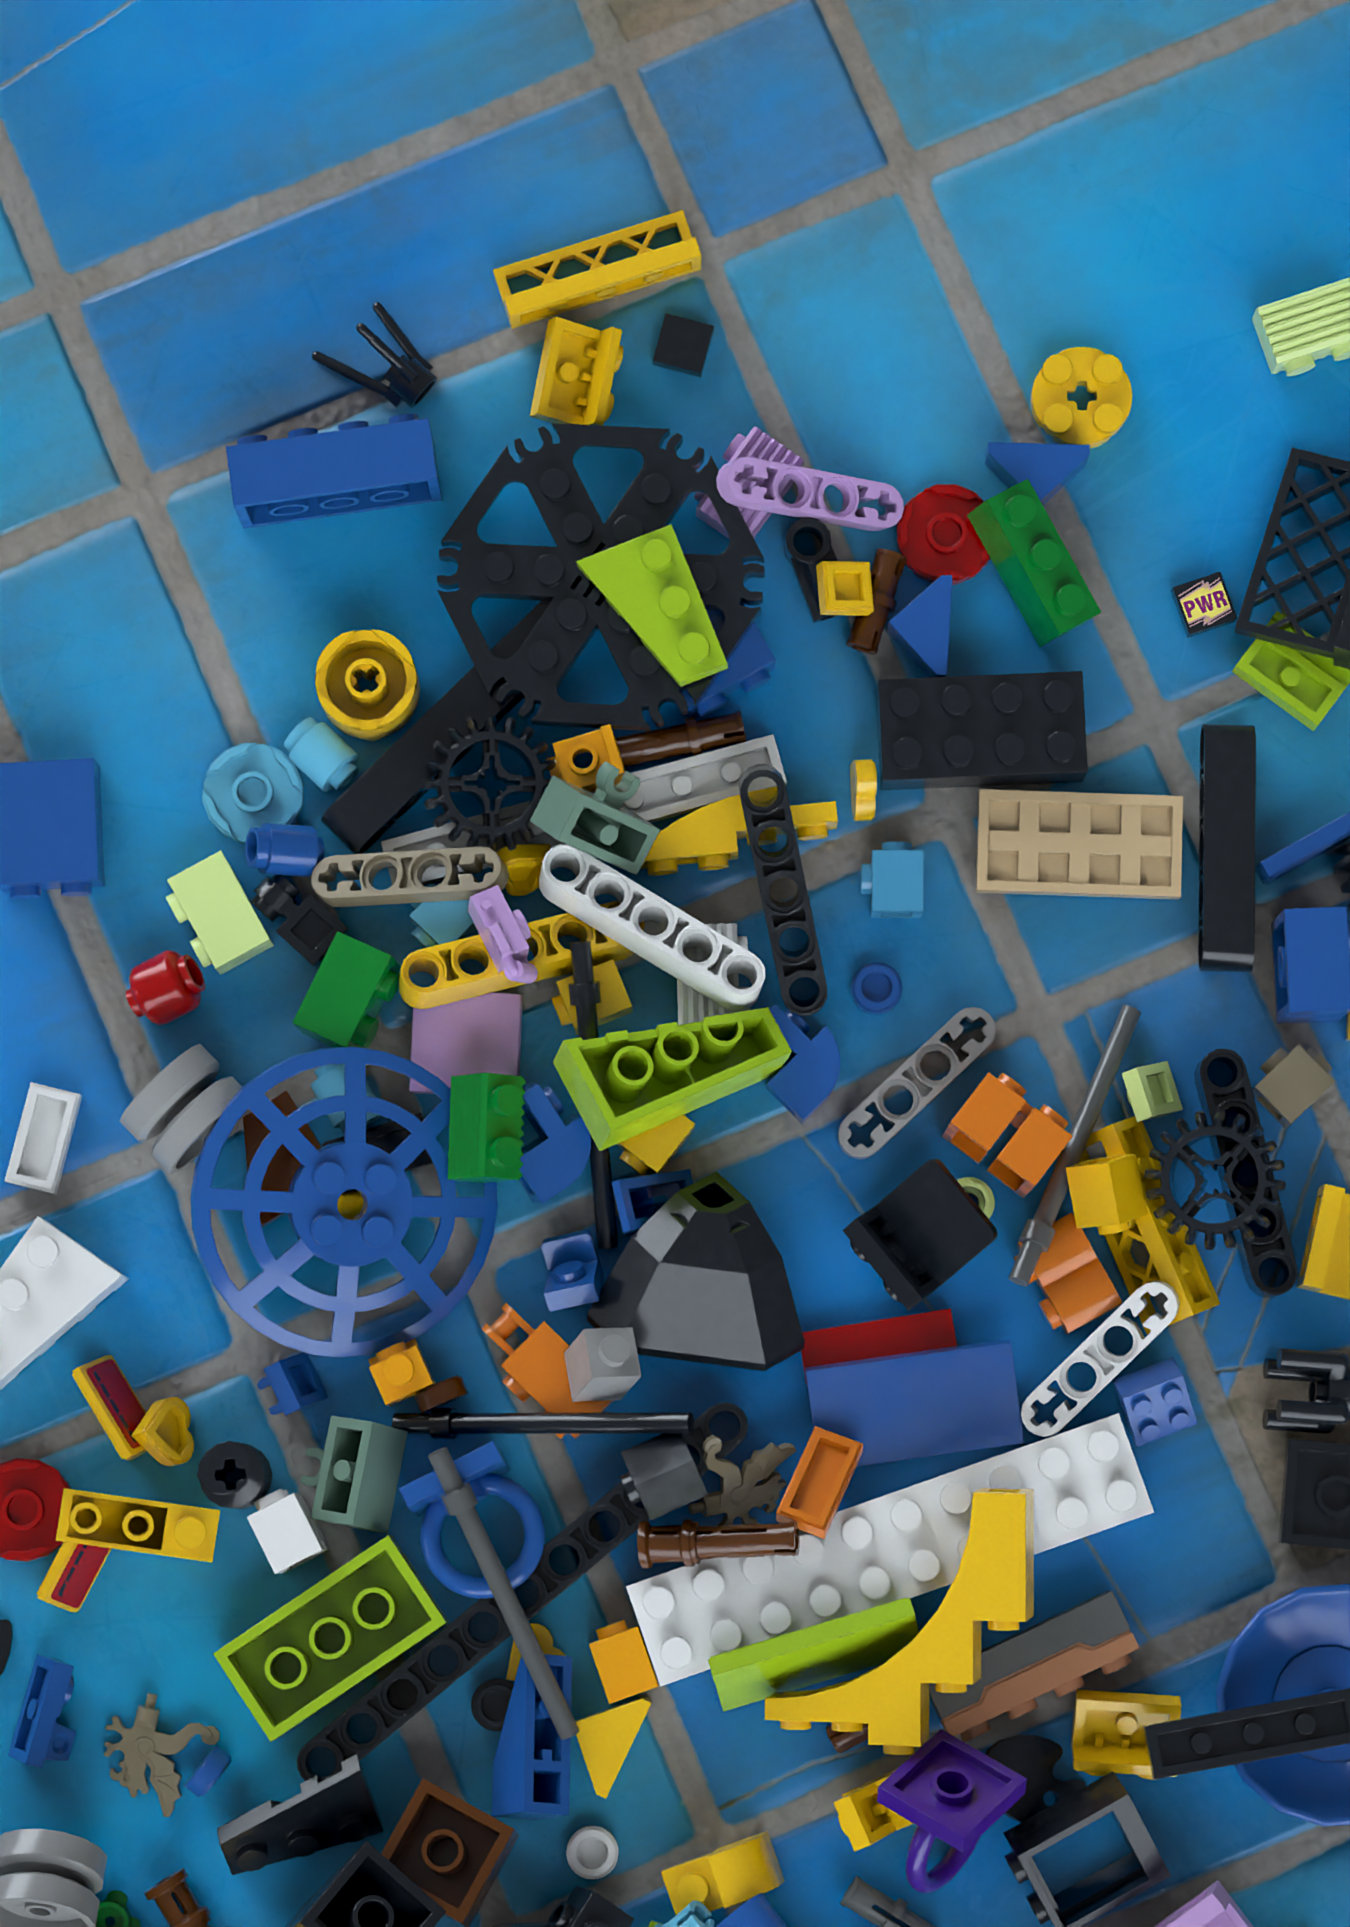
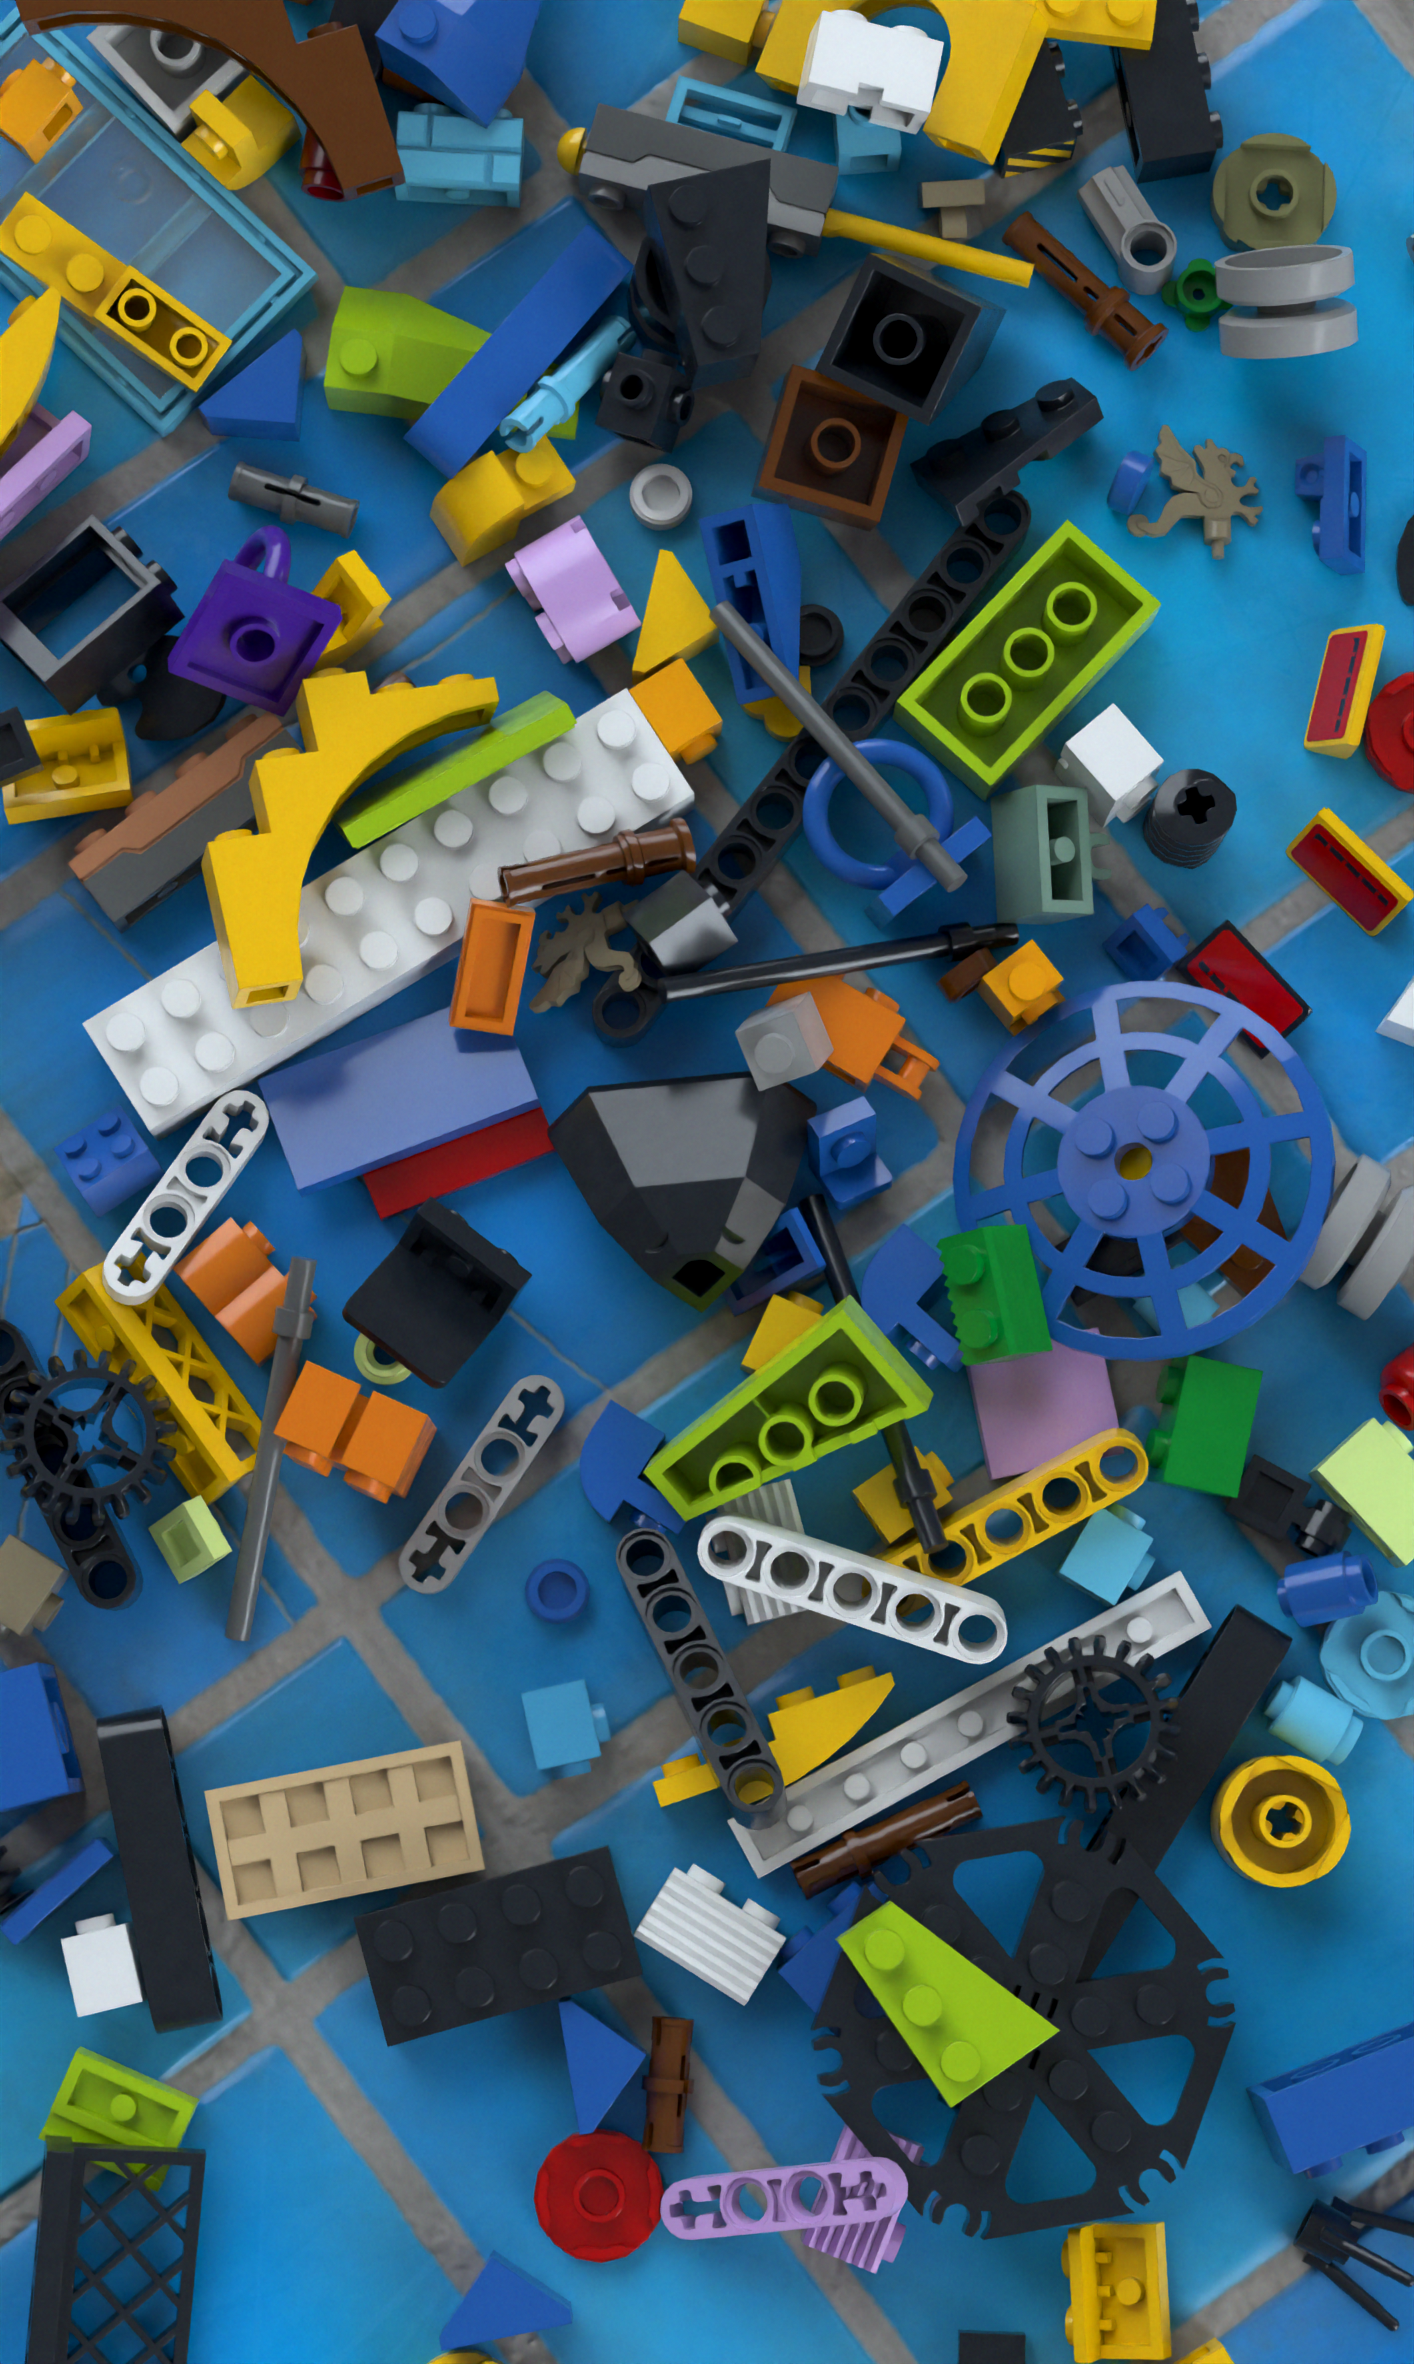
camera: 160 degrees right, 0 degrees up
yellow slope [56,1488,220,1562] -> none
yellow tile [131,1397,194,1466] -> none
dark tan beam [311,846,509,907] -> none
lavender piece [468,885,538,984] -> none
yellow tile [496,844,551,896] -> none
sand green brick [530,762,660,875] -> none
light orange brick [546,724,625,792] -> none
black piece [783,518,839,623] -> none
yellow tile [816,561,874,616] -> none
yellow tile [849,759,877,821] -> none
green brick [967,479,1101,647] -> none
yellow brick [1066,1153,1147,1235] -> none
tile [1171,572,1237,638] -> none
none -> white brick [61,1913,148,2017]
none -> lavender brick [505,515,642,664]
none -> white brick [633,1863,786,2006]
none -> red slope [1175,919,1313,1060]

